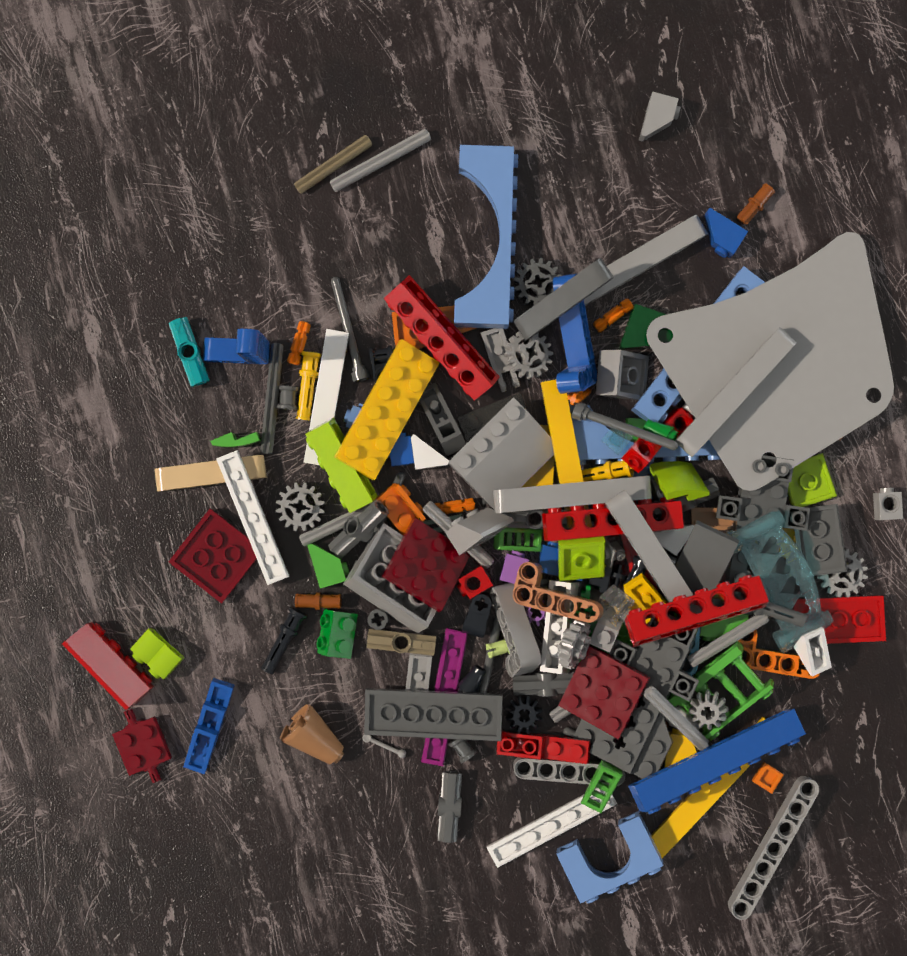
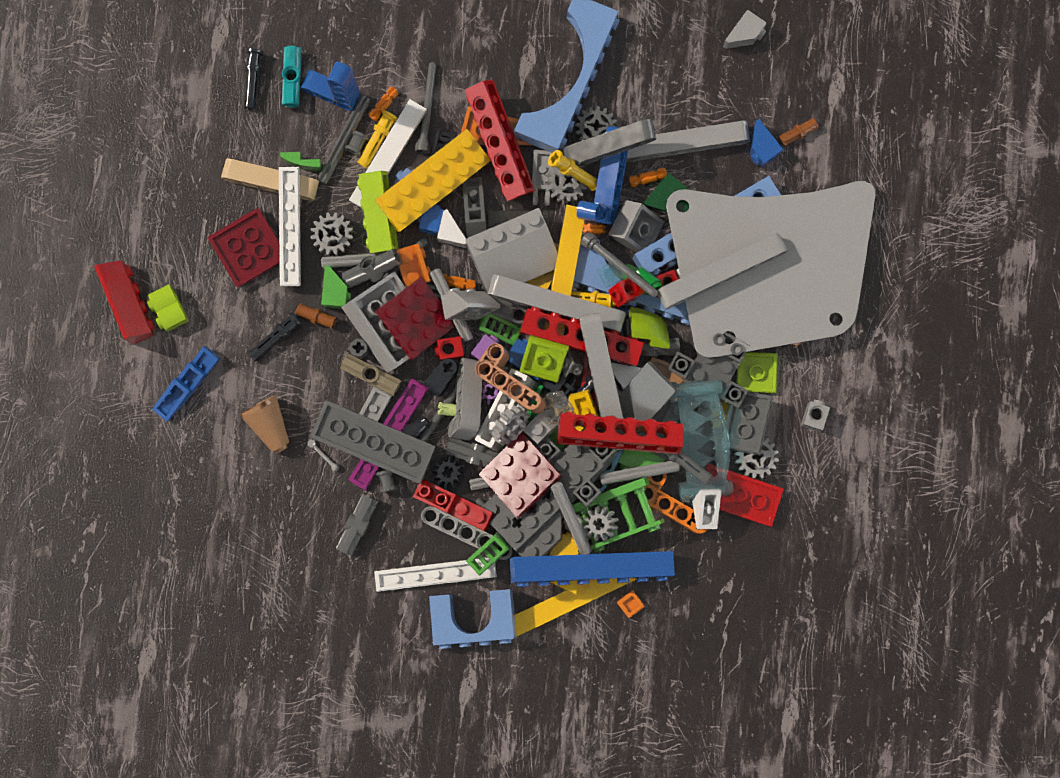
camera: 20 degrees right, 5 degrees down
dark red plate [112,708,172,783] -> none
green bracket [317,609,358,659] -> none
light grey beam [728,776,819,920] -> none
none -> black pin [243,48,263,110]
none -> yellow pin [548,150,598,191]

